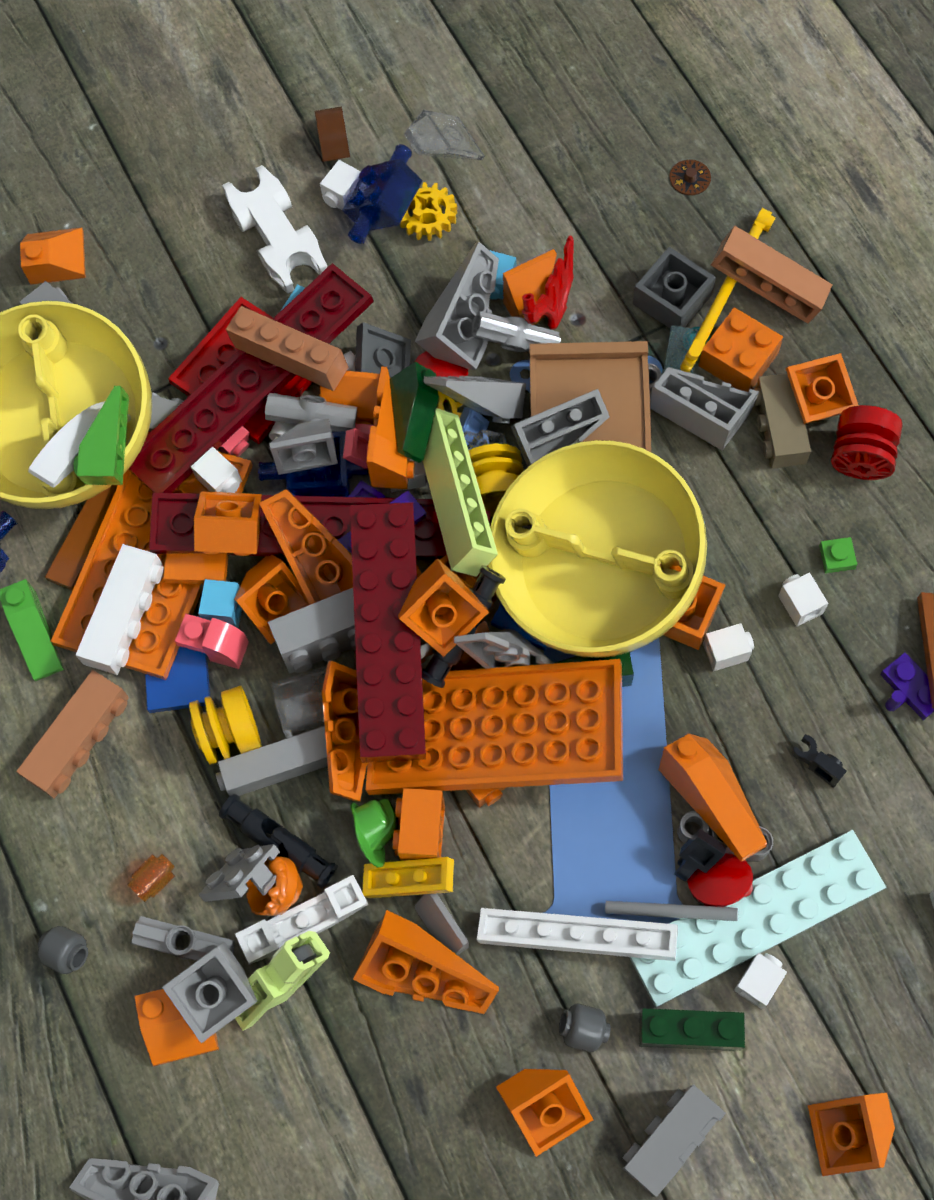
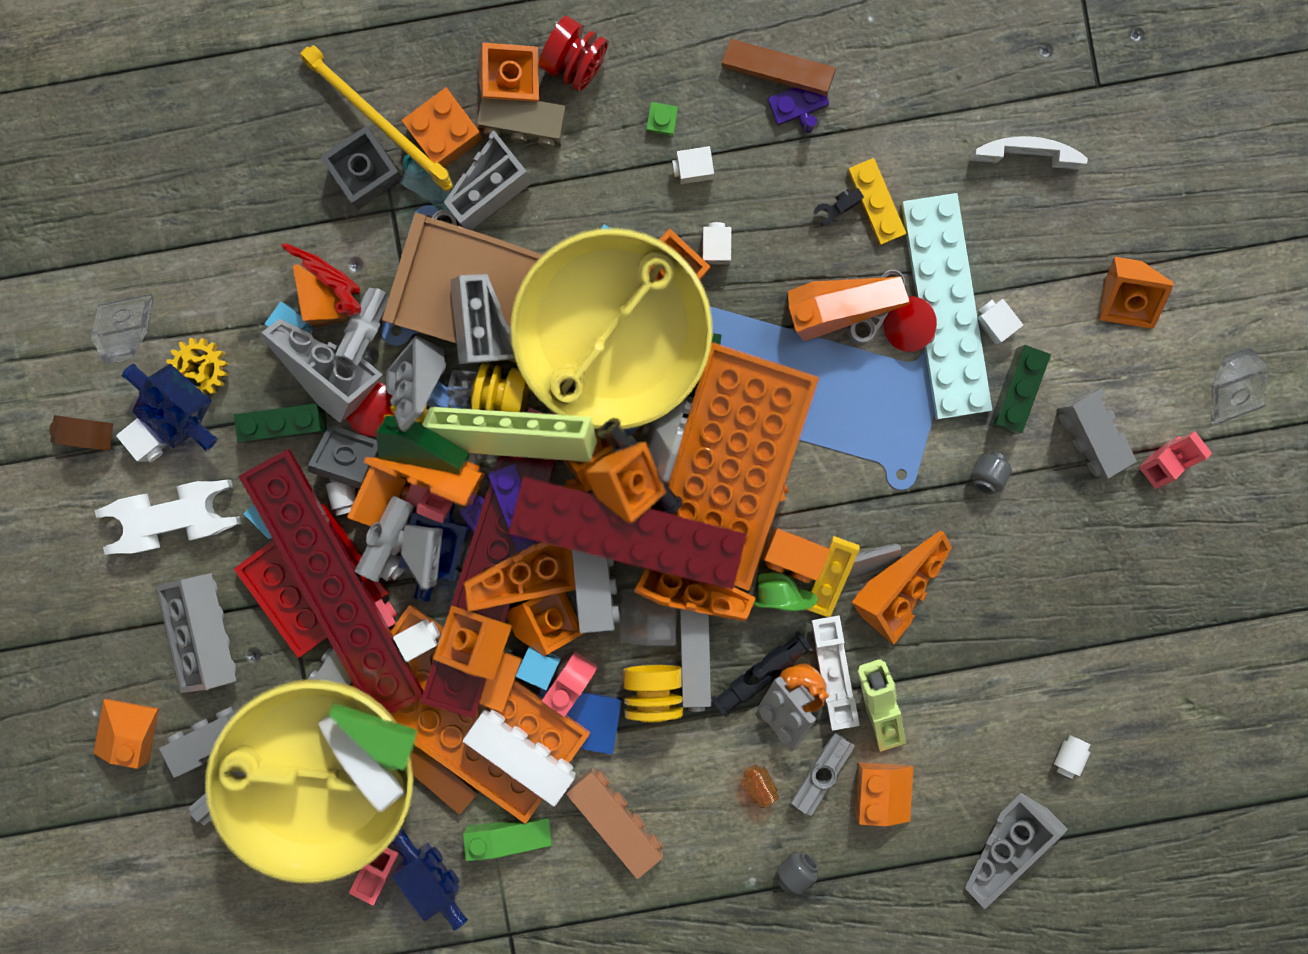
camera: 80 degrees left, 20 degrees up
light grey slope [162,942,257,1043] -> none
nougat brick [226,306,349,391] -> none
white plate [477,908,678,961] -> none
orange slope [496,1069,593,1157] -> none
light grey bar [605,901,738,921] -> none
piece [670,160,711,195] -> none
black plate [674,829,727,881] -> none
nougat brick [711,226,833,324] -> none
none -> light grey slope [156,573,236,693]
none -> dark green brick [234,403,327,443]
none -> yellow plate [847,158,906,246]

